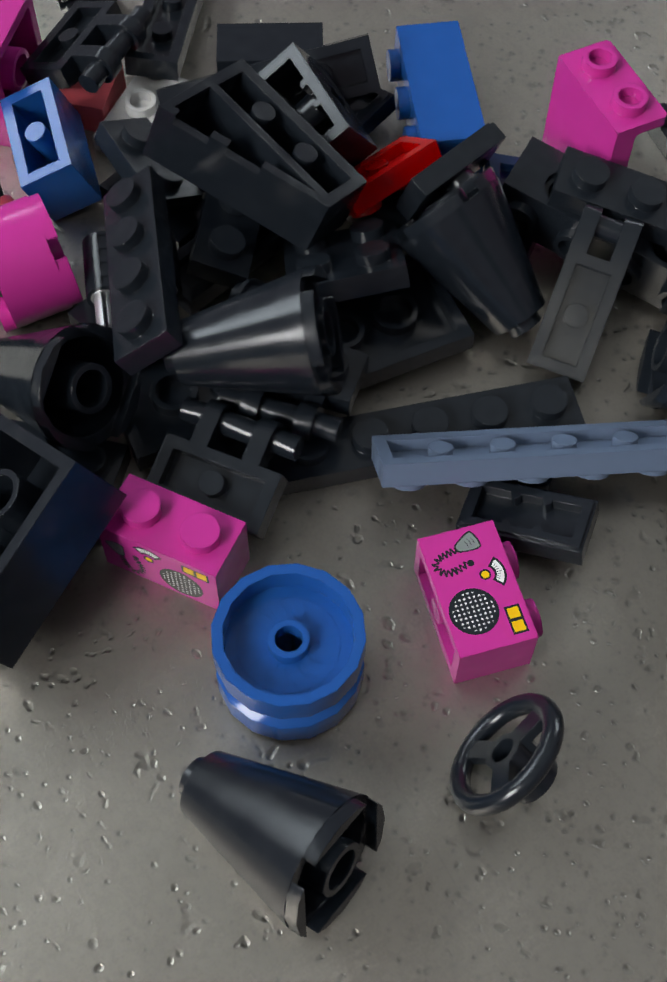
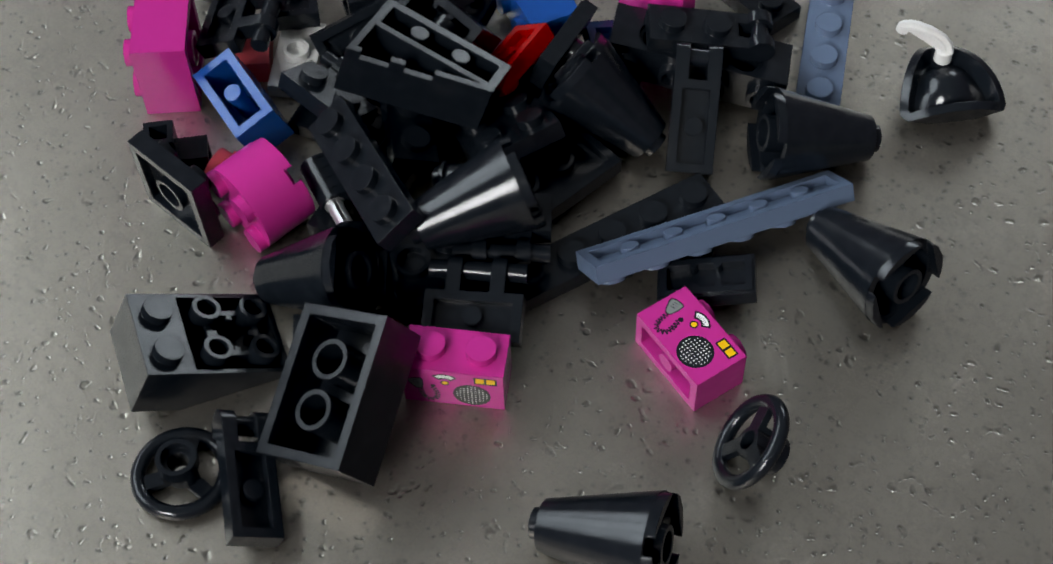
camera: 15 degrees left, 5 degrees down
blue wheel [211,563,366,741] -> none

